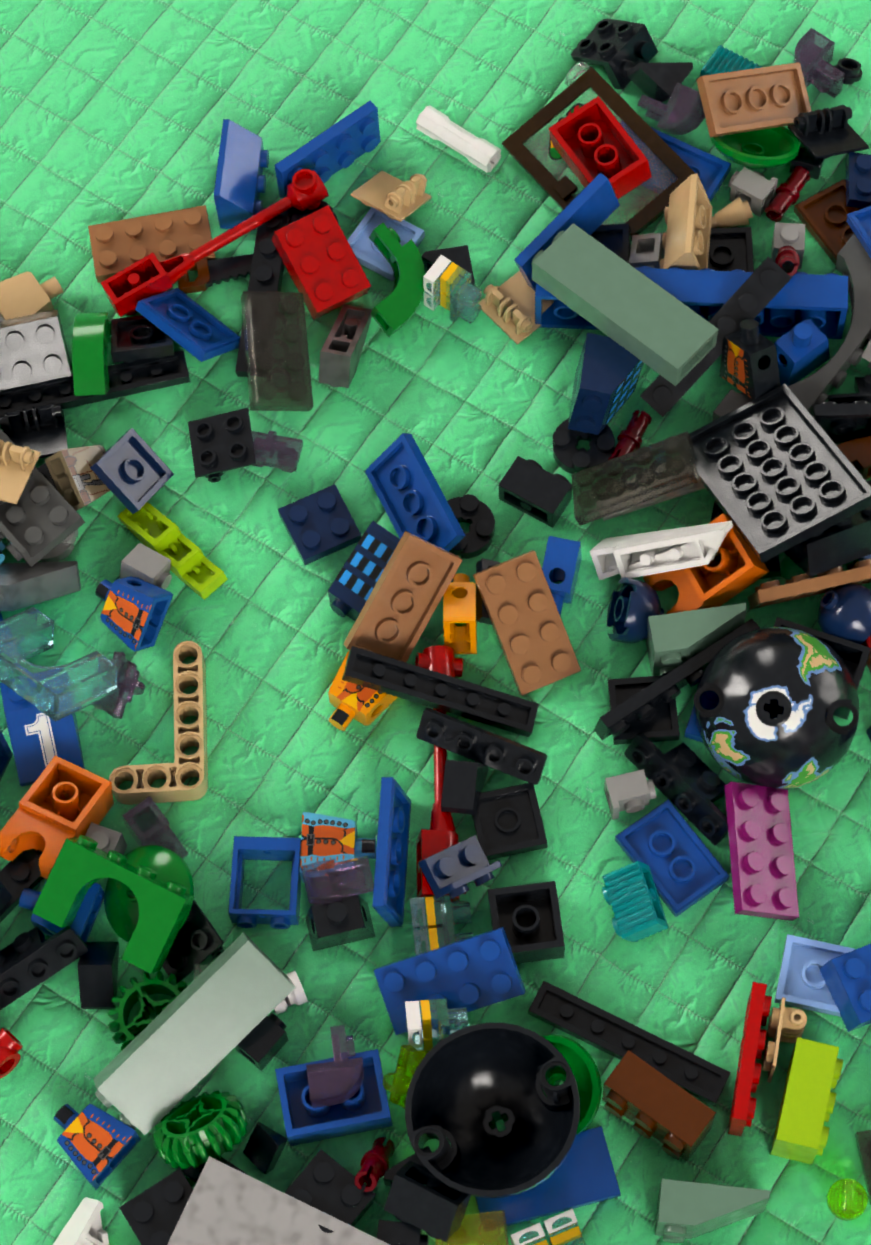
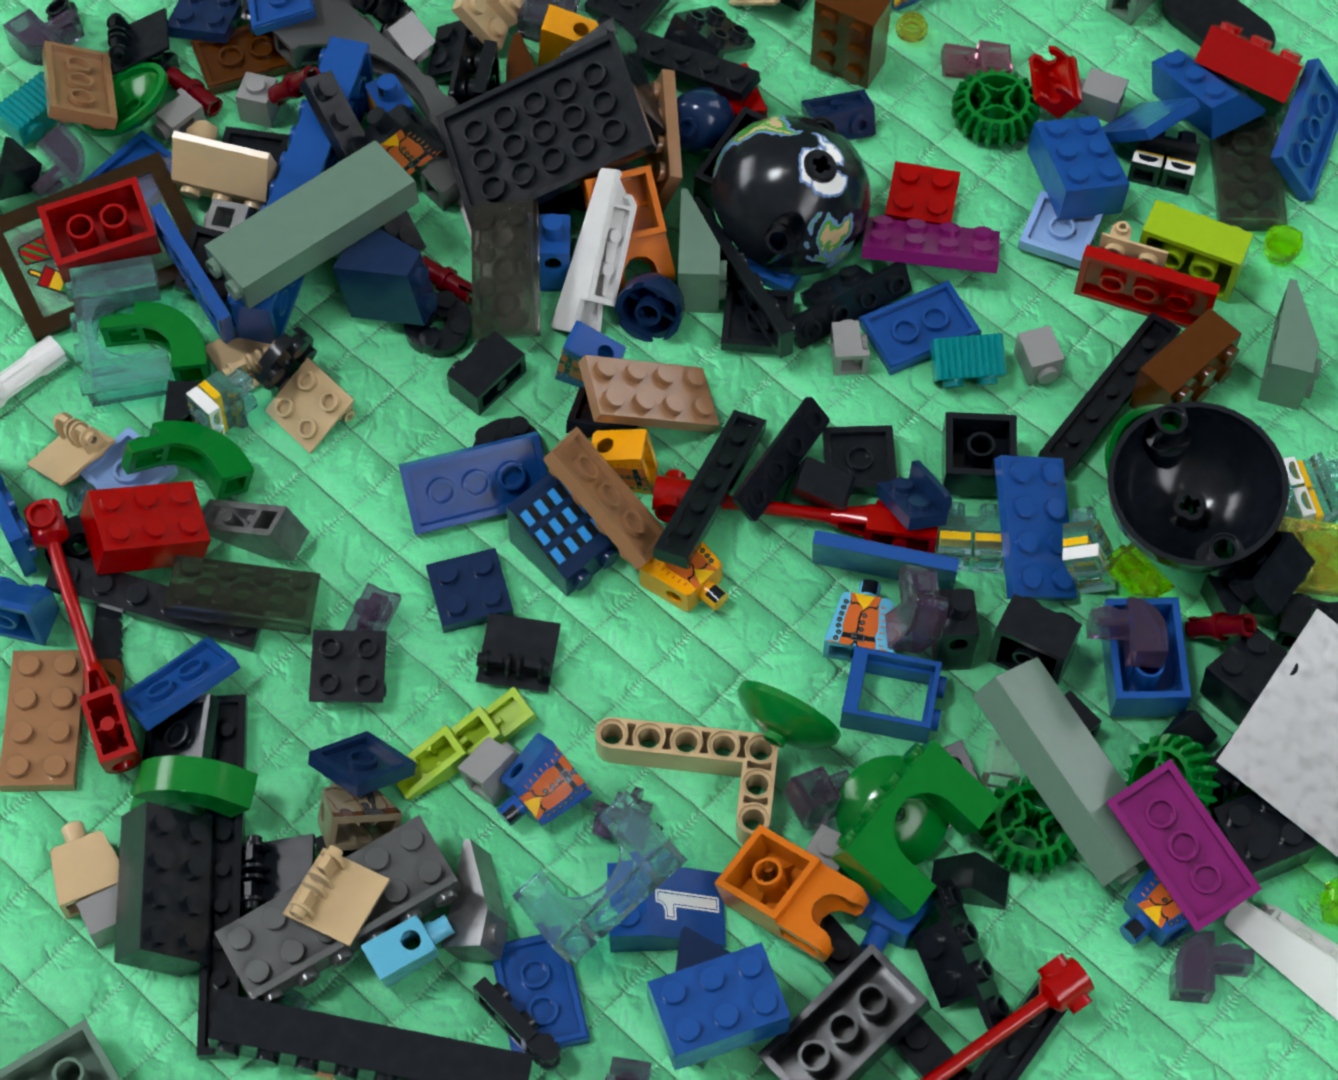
camera: 85 degrees left, 5 degrees down
none -> clear light blue arch [65,255,174,407]
none -> clear light blue plate [66,482,96,515]
none -> green arch [100,301,211,381]
none -> black plate [254,327,317,392]
none -> tan hinge [264,358,355,454]
none -> black hinge [476,613,561,693]
none -> blue torso [535,213,573,291]
none -> green dish [737,680,841,749]
none -> red plate [885,161,961,225]
none -> black brick [988,594,1082,685]
none -> light grey brick [1014,325,1065,386]
none -> magenta plate [1106,759,1262,933]
none -> brick [1169,931,1255,1004]

